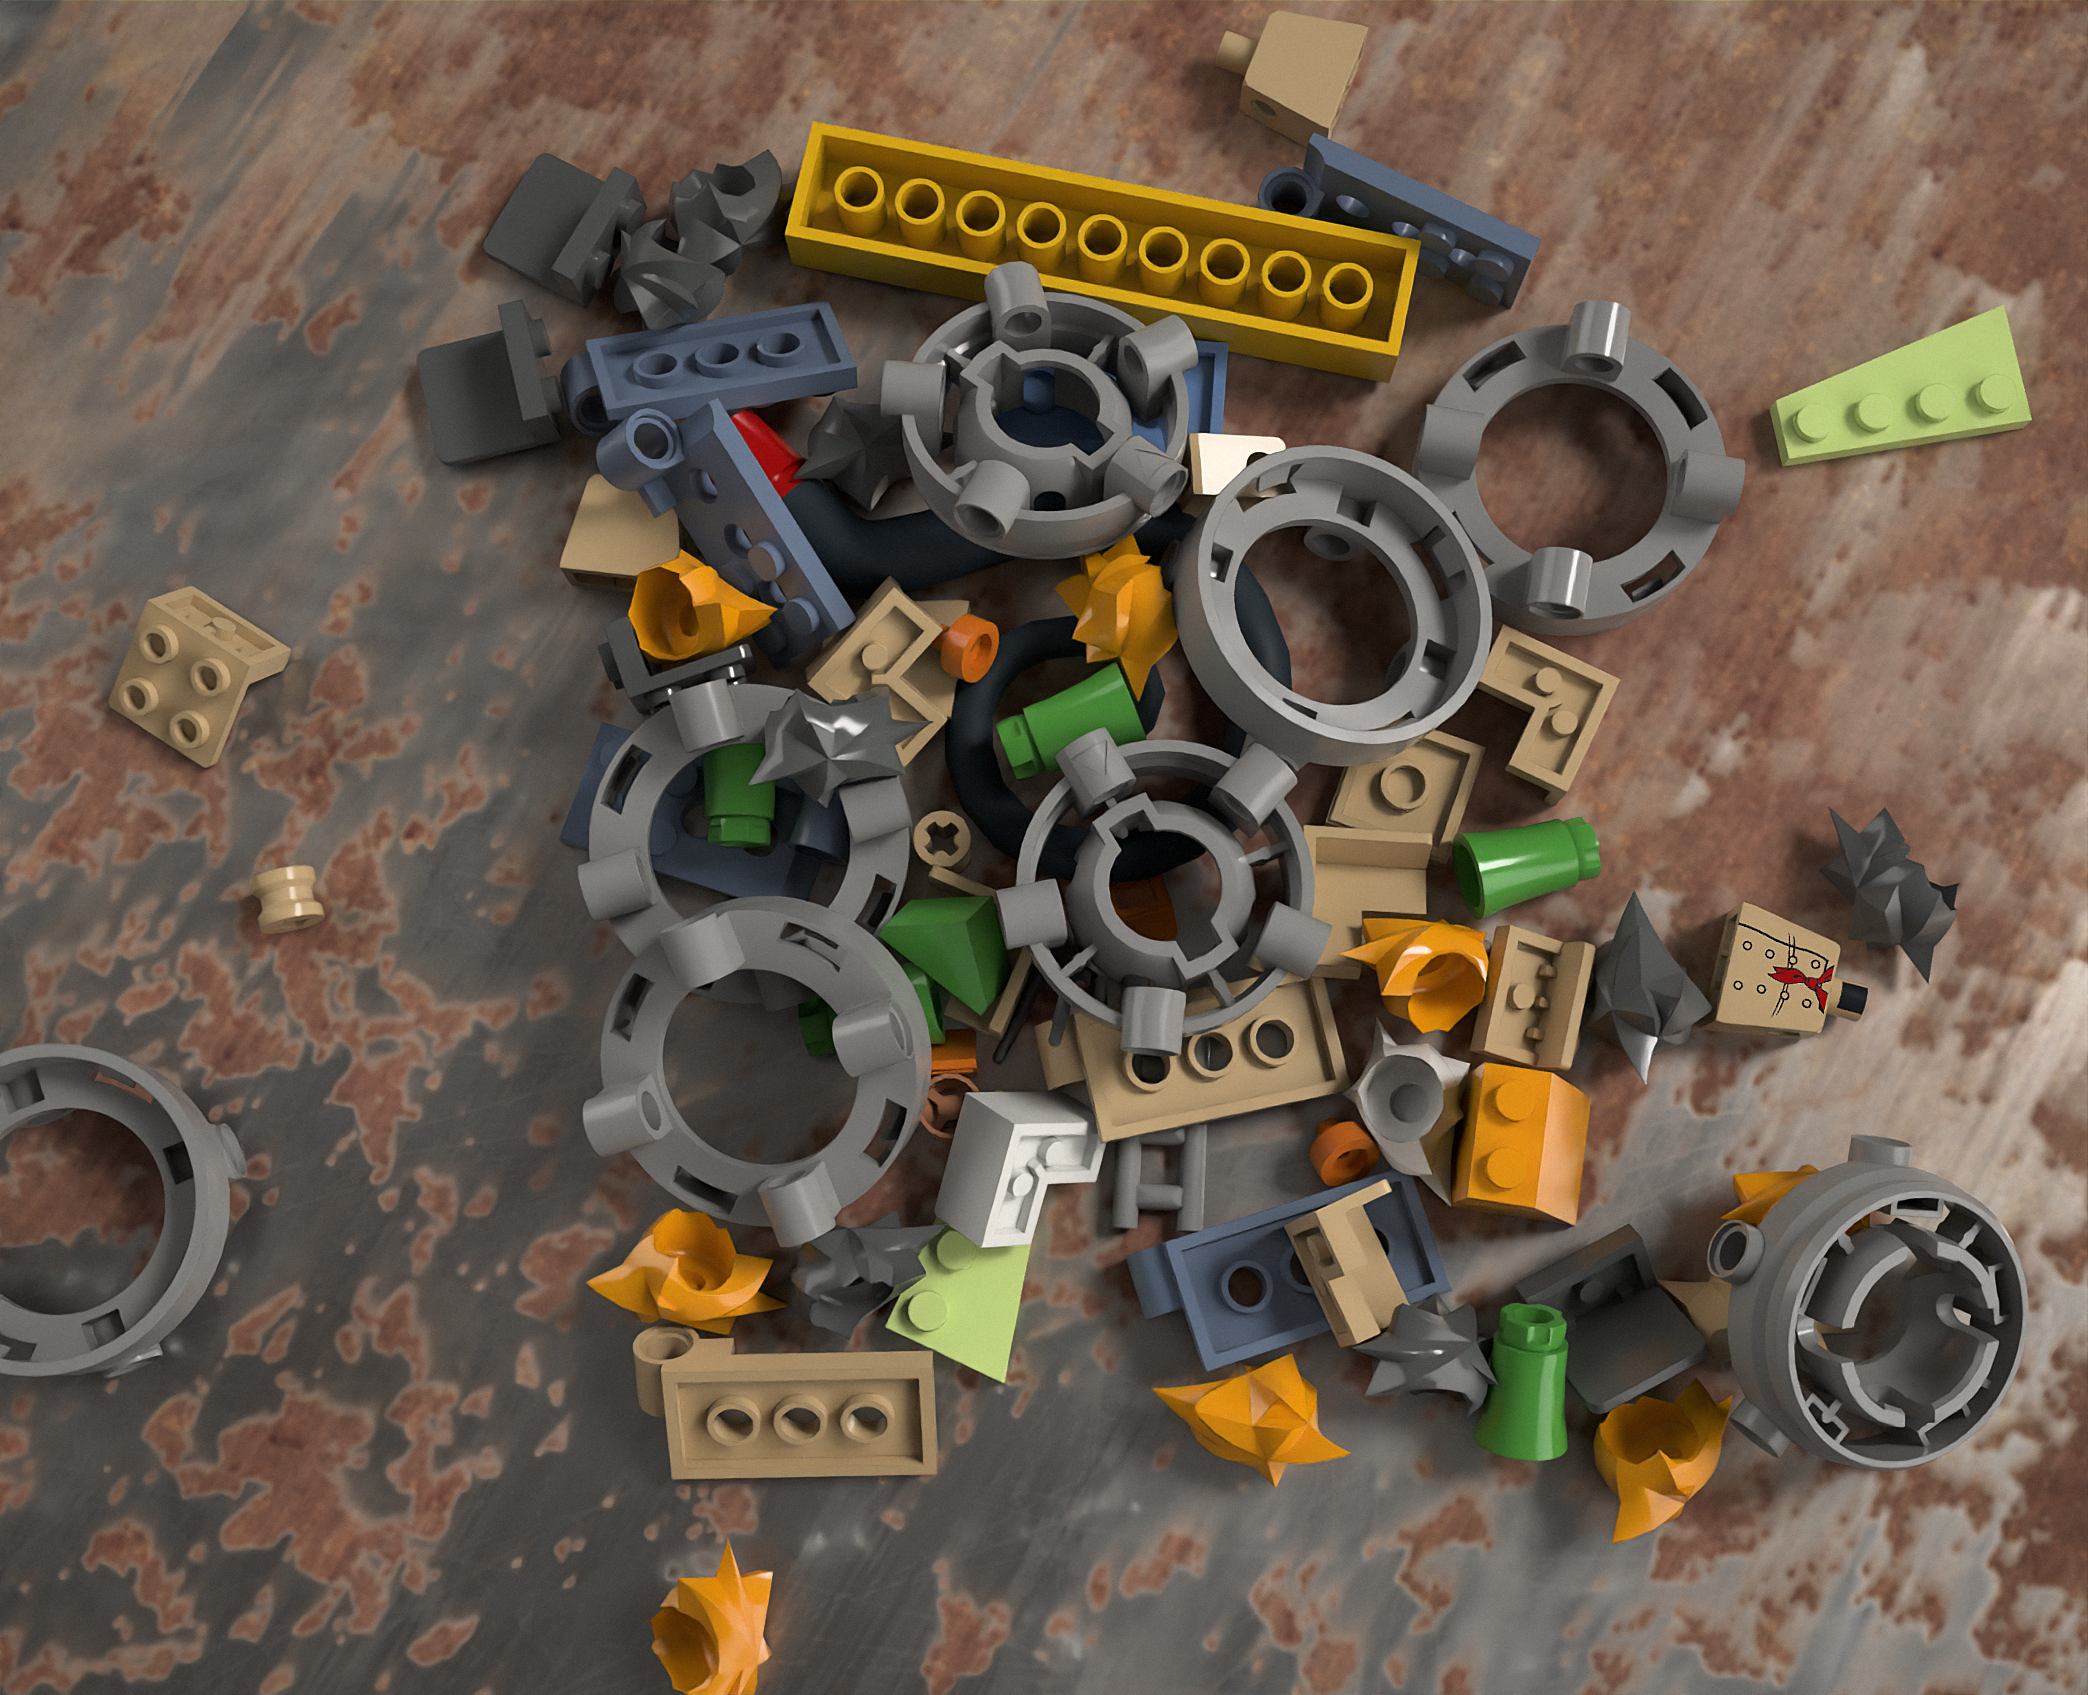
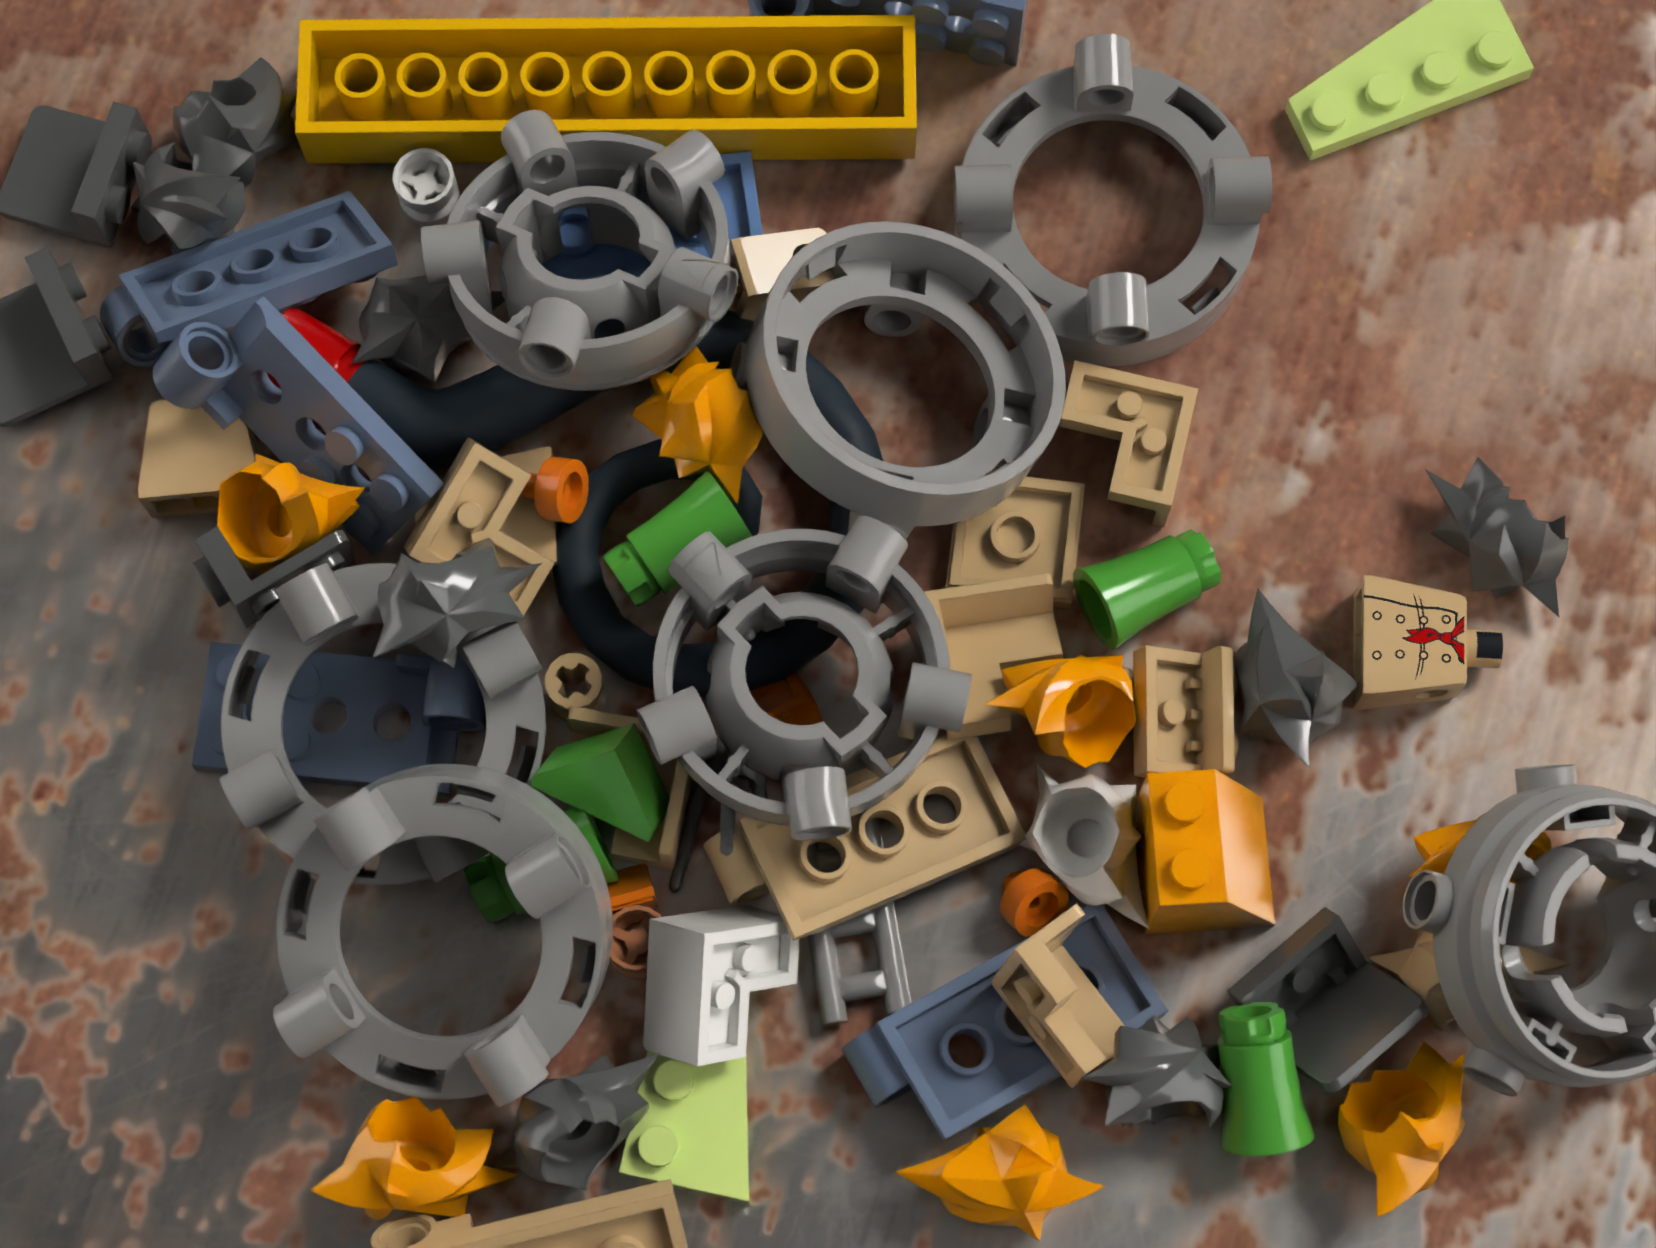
camera: 15 degrees left, 5 degrees down
bright green plant [702,743,776,848] -> none
none -> white wheel [392,148,460,228]

